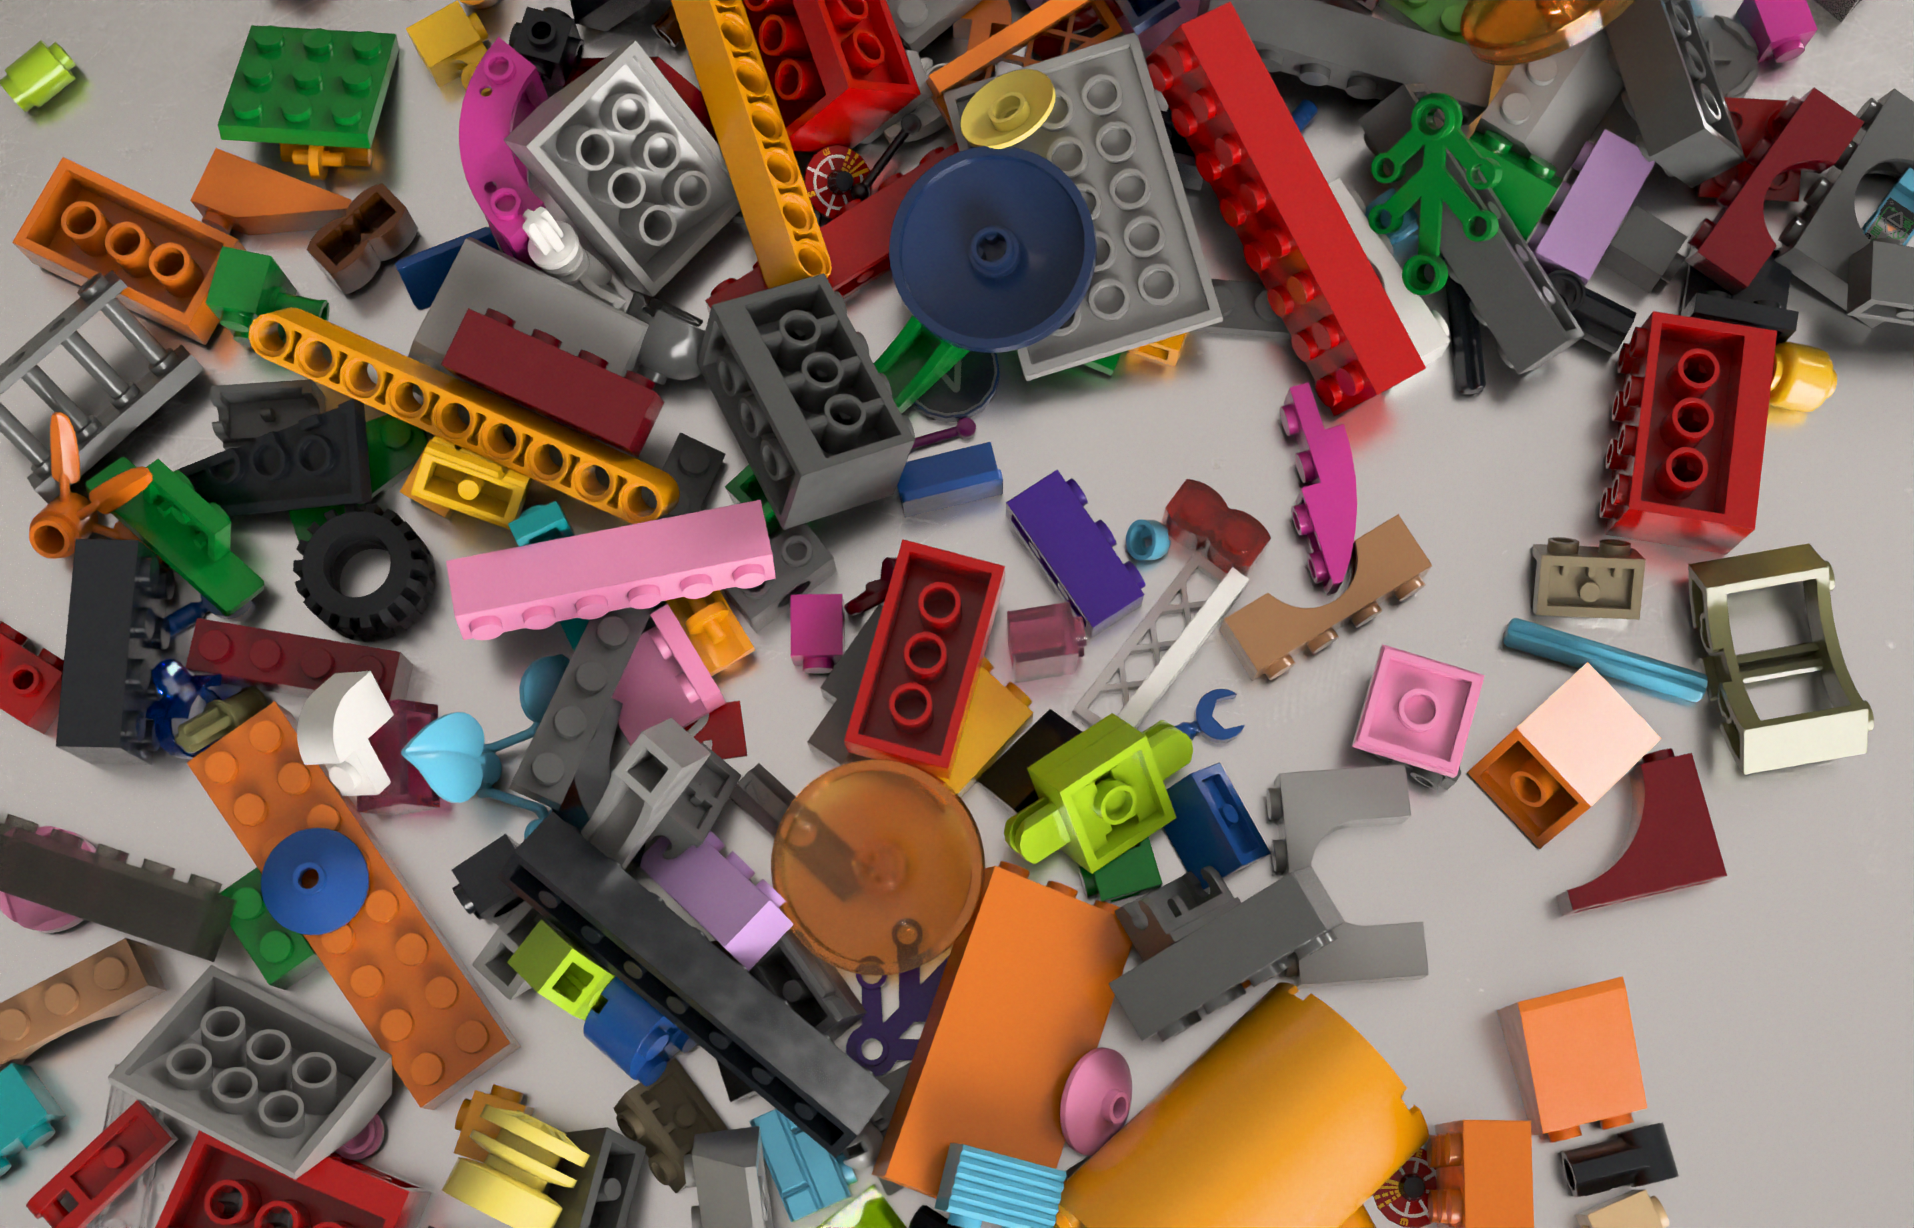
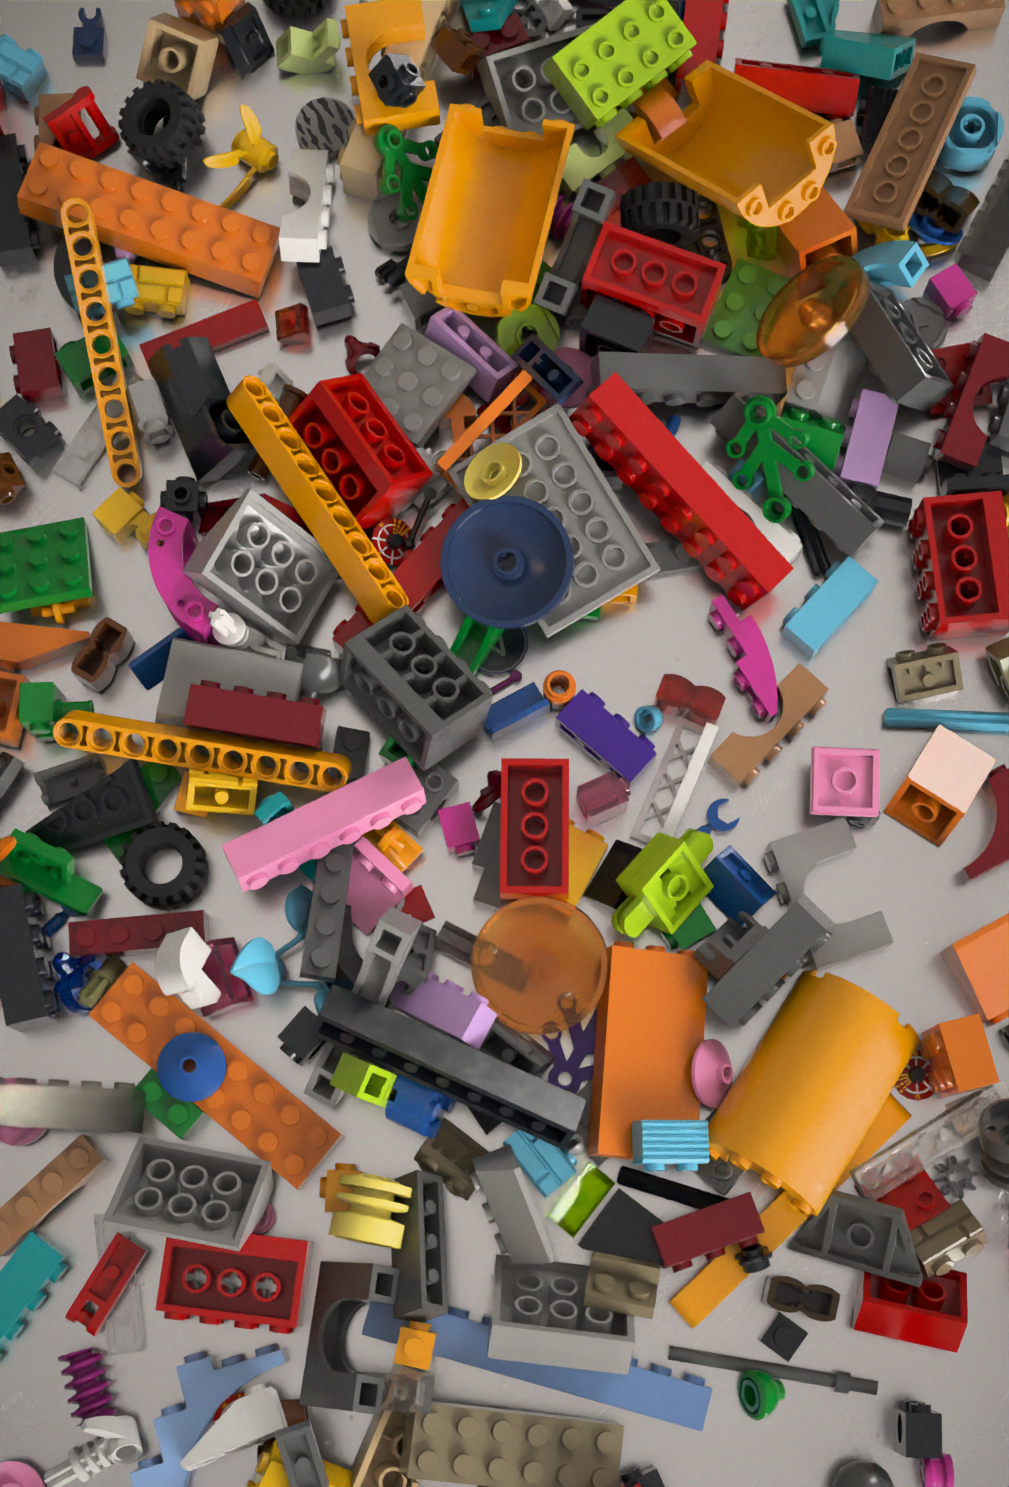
camera: 15 degrees left, 0 degrees up
none -> orange brick [543,670,576,710]
none -> medium azure brick [781,556,879,659]

